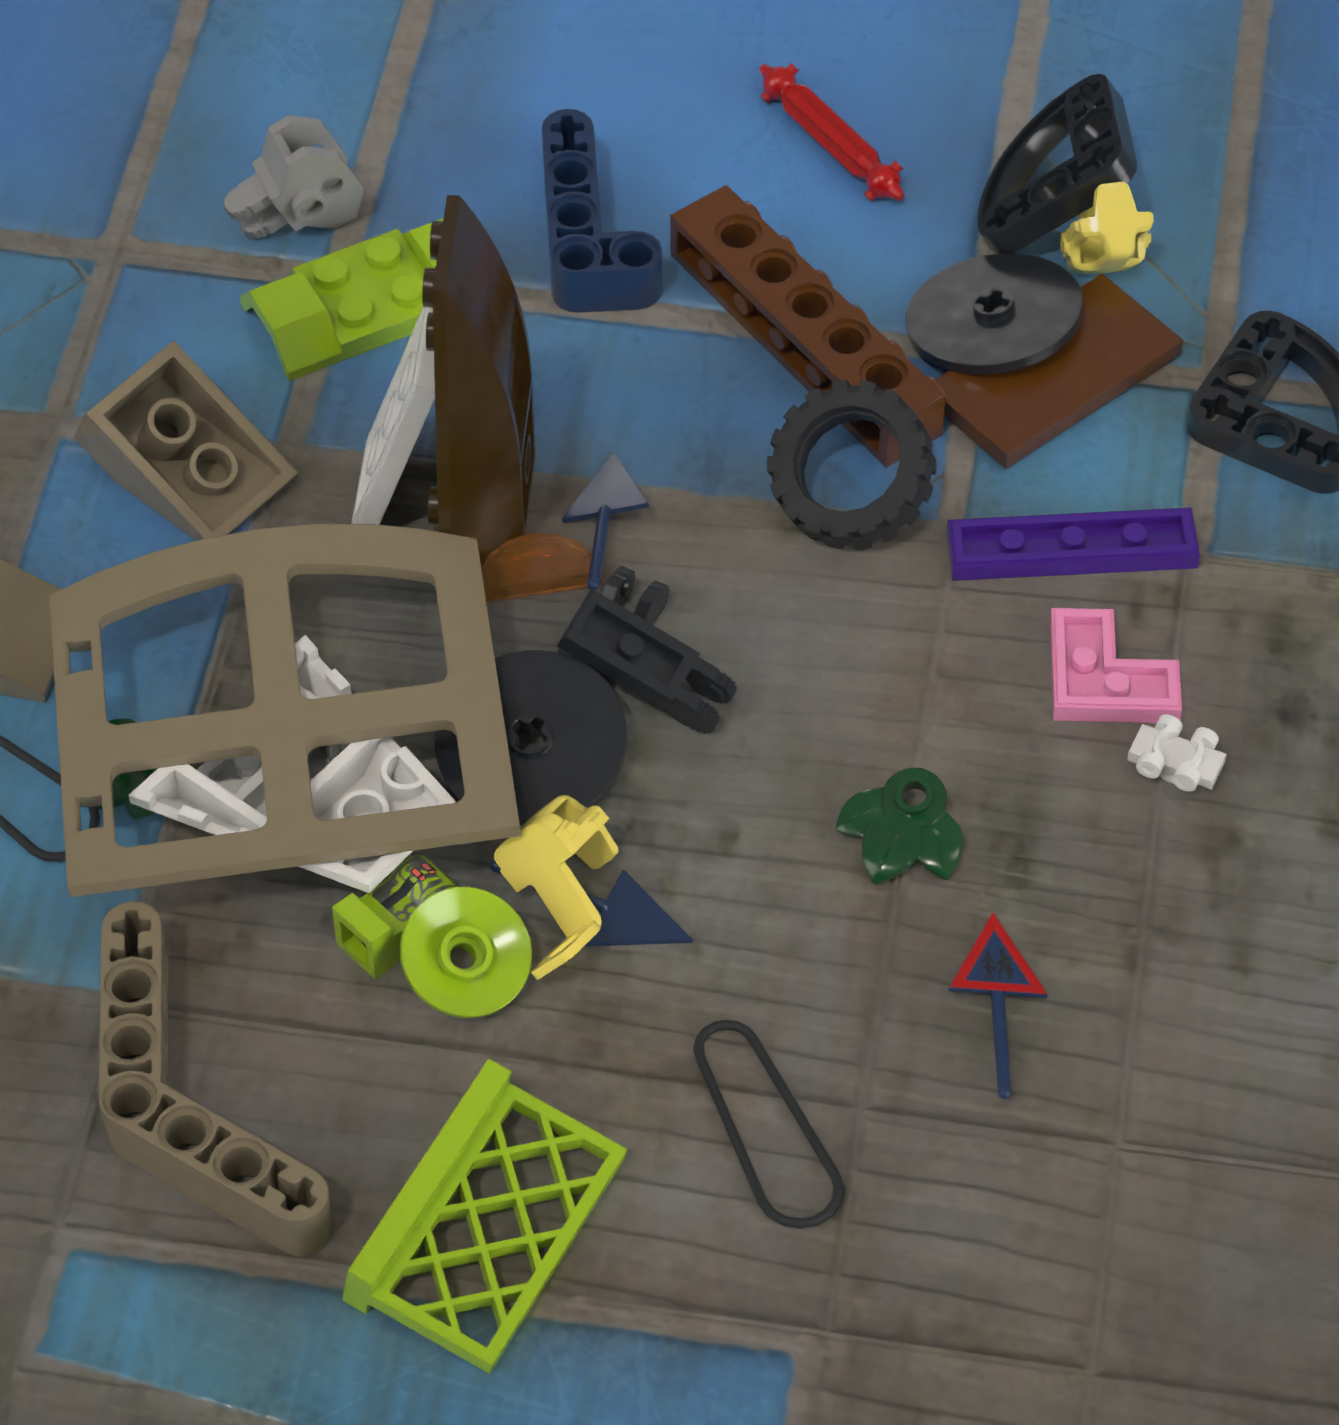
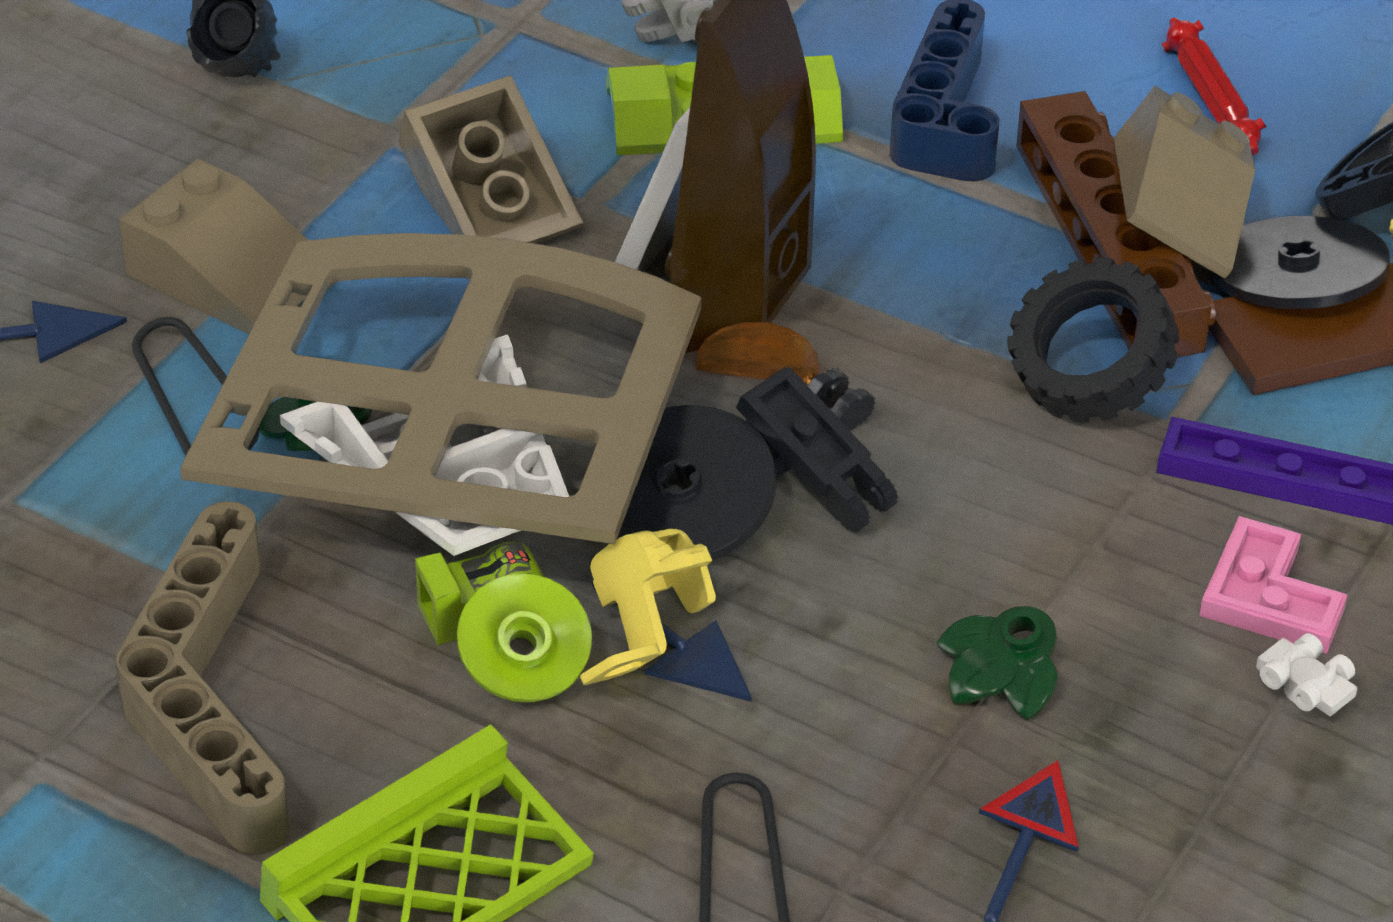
camera: 20 degrees right, 10 degrees down
dark blue piece [562,452,650,591] -> none
none -> dark tan slope [1113,86,1255,278]

